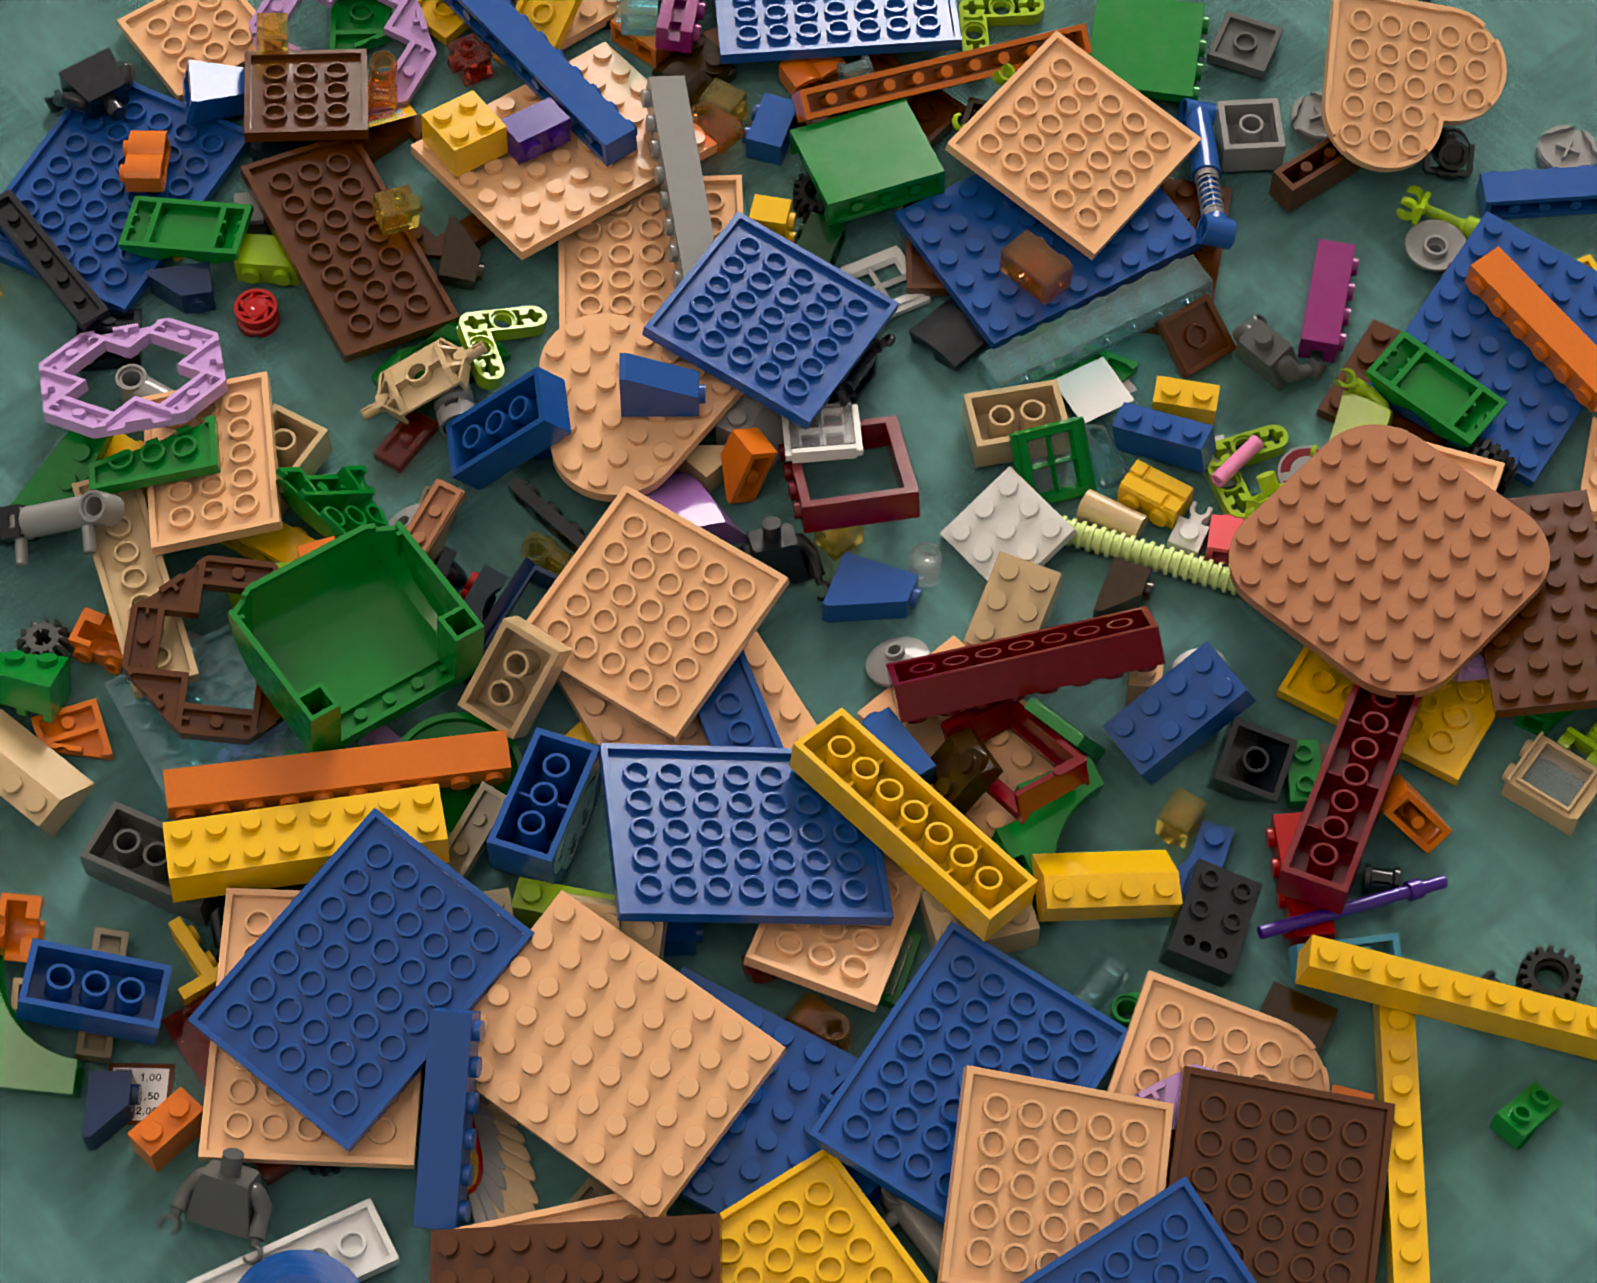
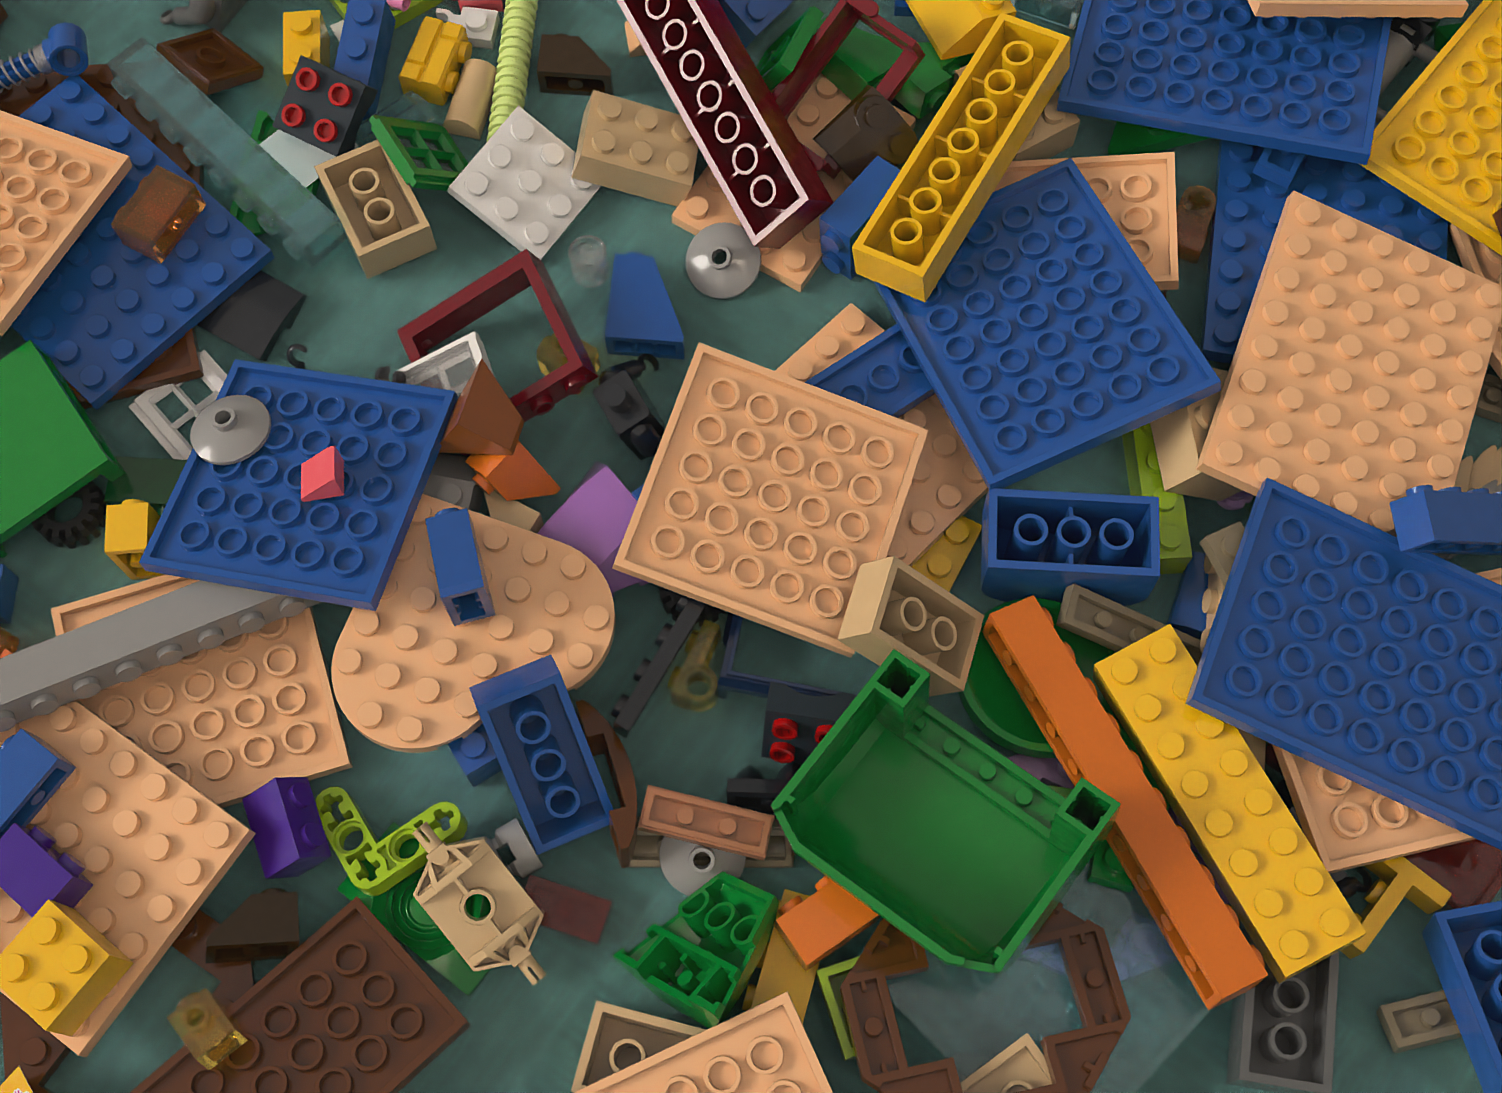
camera: 105 degrees left, 10 degrees up
none -> light grey dish [190,395,271,465]
none -> dark purple brick [242,777,332,879]
none -> black brick [273,55,378,157]
none -> coral slope [301,446,344,502]
none -> dark orange slope [439,358,524,455]
none -> reddish brown slope [576,700,637,869]

